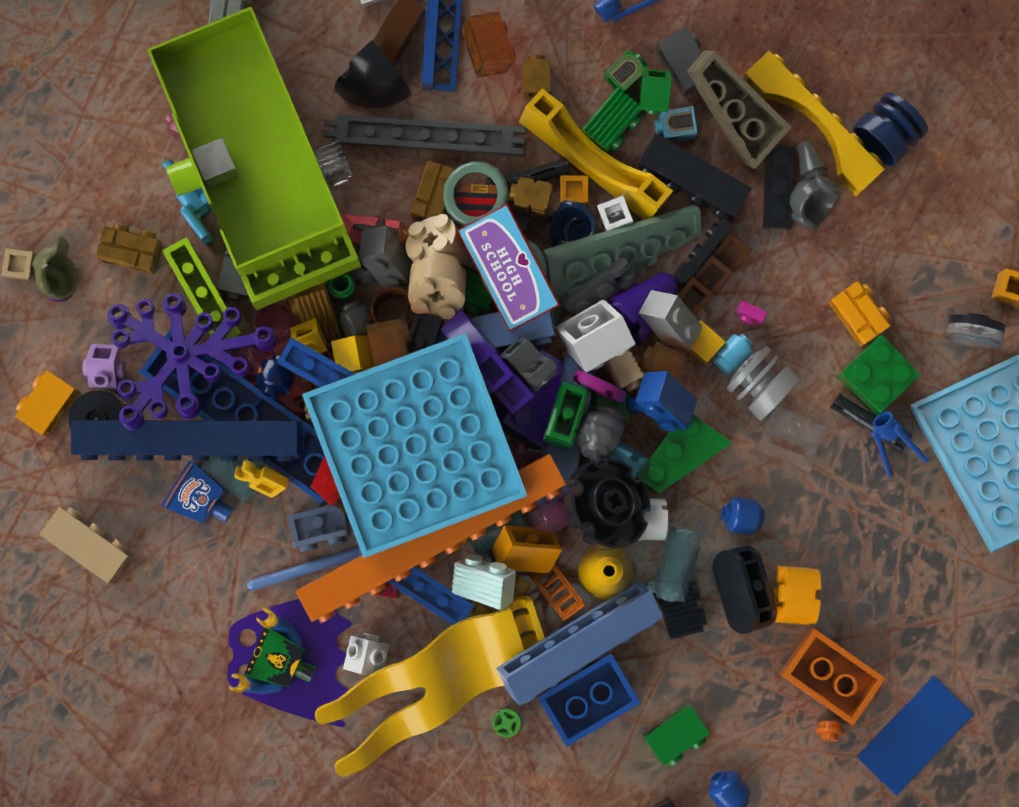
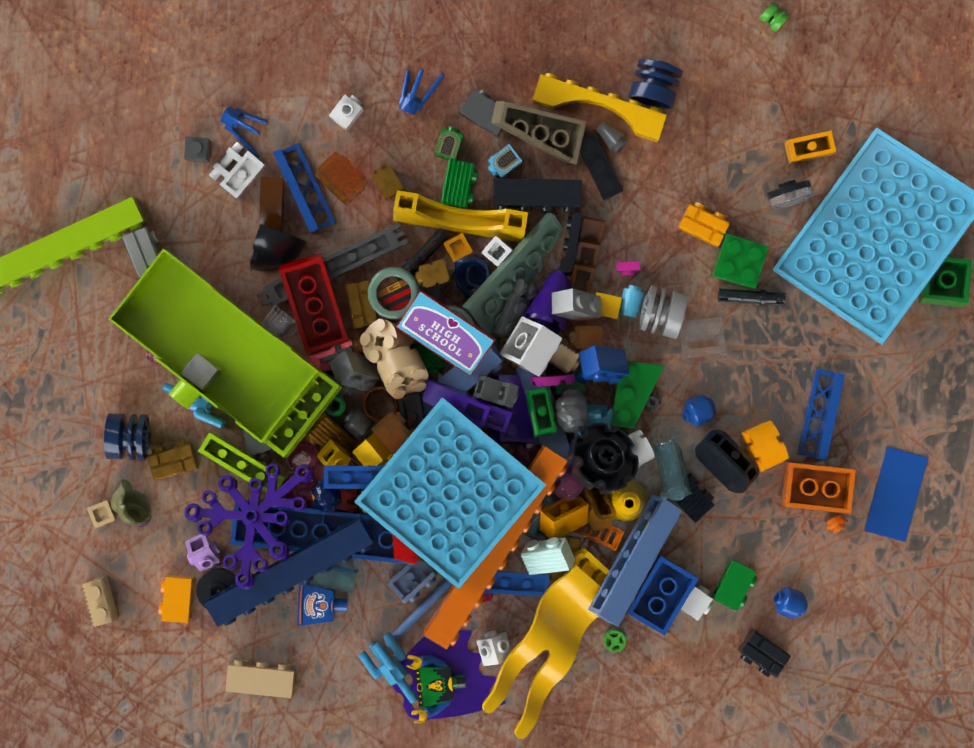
camera: 30 degrees left, 5 degrees up
yellow plate [234,460,289,498] -> none
green slope [639,69,672,114] -> none
dark grey hair [789,174,842,230] -> none
blue plant [871,412,928,478] -> none
none -> dark blue wheel [104,413,151,460]
none -> red brick [279,253,349,354]
none -> dark azure plant [358,632,418,704]
none -> pearl gold brick [581,487,615,531]
none -> dark grey piece [646,392,662,412]
none -> white brick [681,584,713,621]
none -> blue fence [797,369,845,461]

